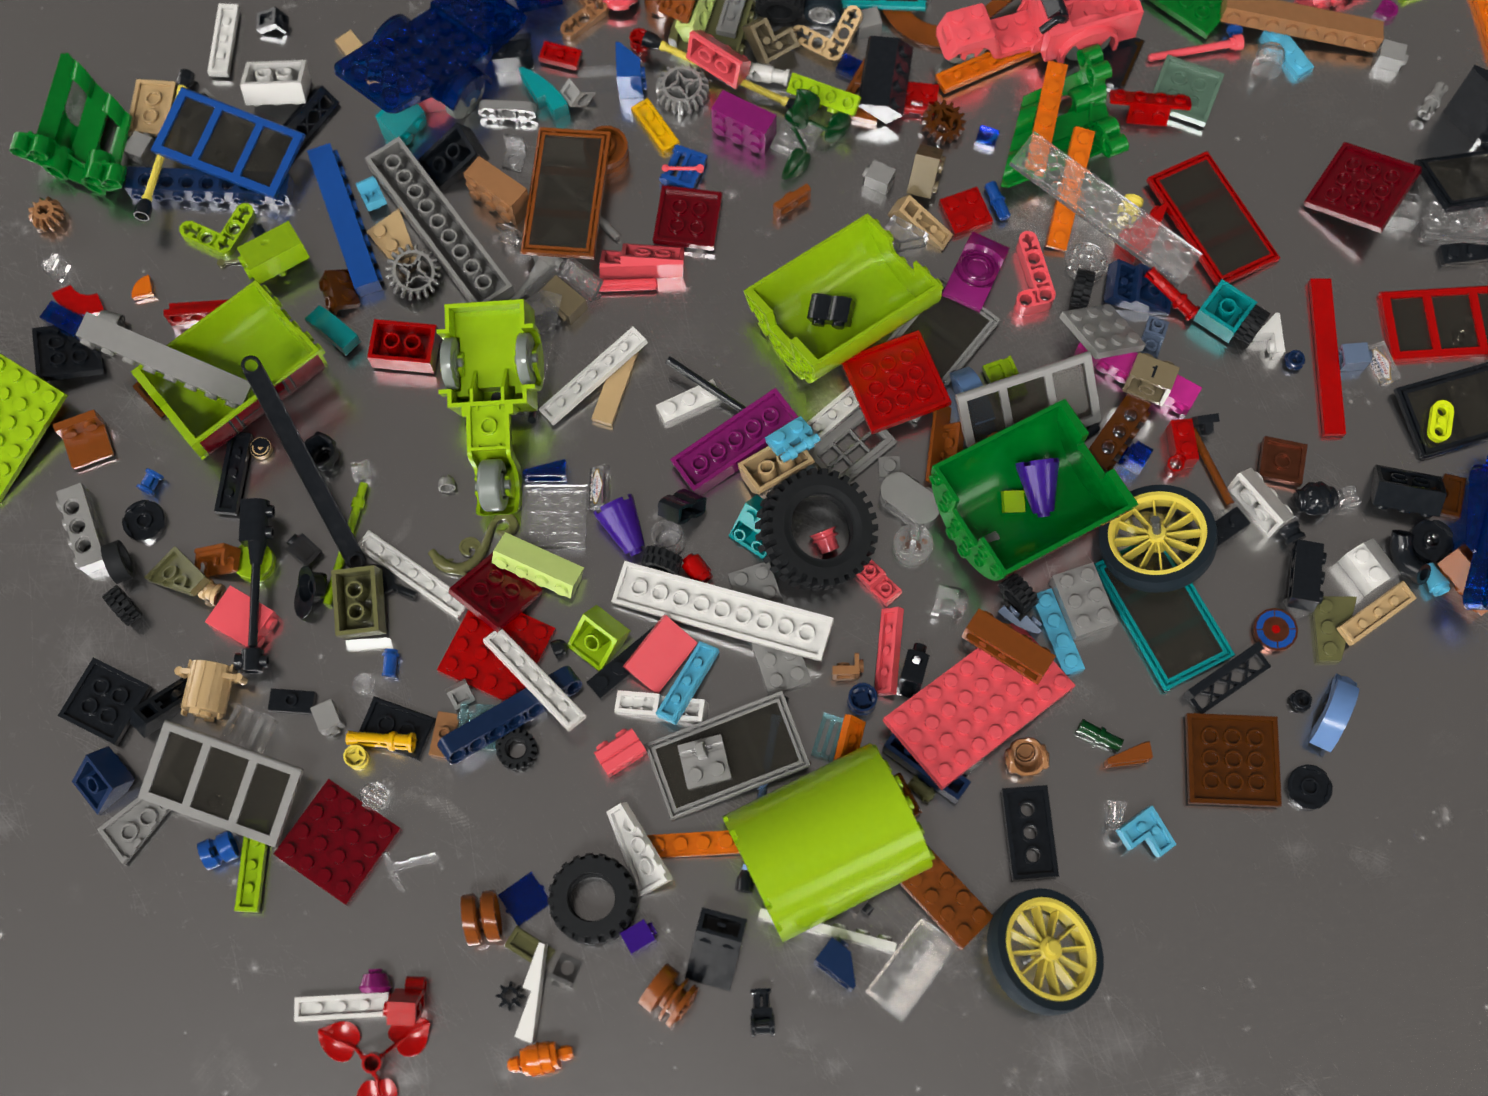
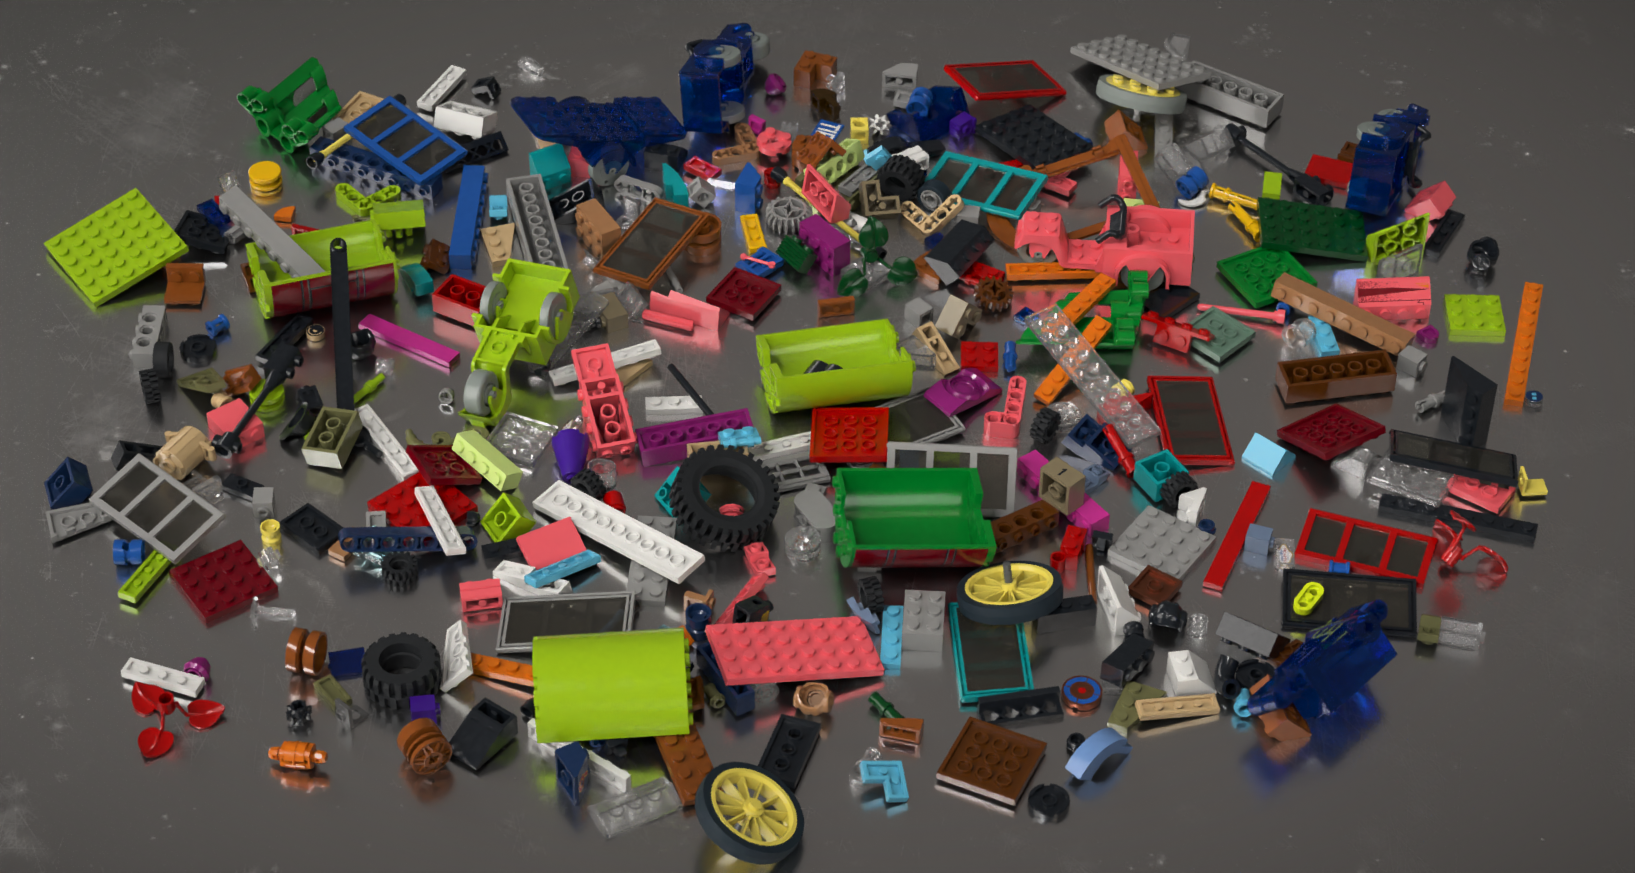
camera: 20 degrees right, 30 degrees down
medium nougat gear [28,196,66,232] -> none
black plate [58,657,152,746] -> none
yellow pin [346,731,417,753] -> none
clear plate [352,673,375,696] -> none
blue pin [382,649,400,677] -> none
red hinge [383,976,427,1026] -> none
light grey gear [385,244,442,301] -> none
white slope [514,941,548,1043] -> none
clear blue slope [522,459,568,482] -> none
black brick [658,489,707,525] -> none
light grey hinge [677,734,732,790] -> none
black connector [750,988,775,1037] -> none
lime bracket [786,73,861,116] -> none
clear helmet [931,584,968,619] -> none
dark orange brick [961,608,1056,685] -> none
lime tile [1001,490,1025,513] -> none
dark purple cone [1015,458,1059,518] -> none
light grey plate [1059,304,1146,359] -> none
clear blue window [1117,441,1154,475] -> none
none -> yellow head [248,161,282,192]
none -> dark pink tile [358,314,460,367]
none -> coral wedge [571,343,638,458]
none -> dark green brick [775,234,818,274]
none -> light grey plate [1107,505,1216,581]
none -> medium azure slope [1242,432,1296,477]
none -> reddish brown brick [1275,349,1397,403]
none -> blue bush [1328,560,1350,574]

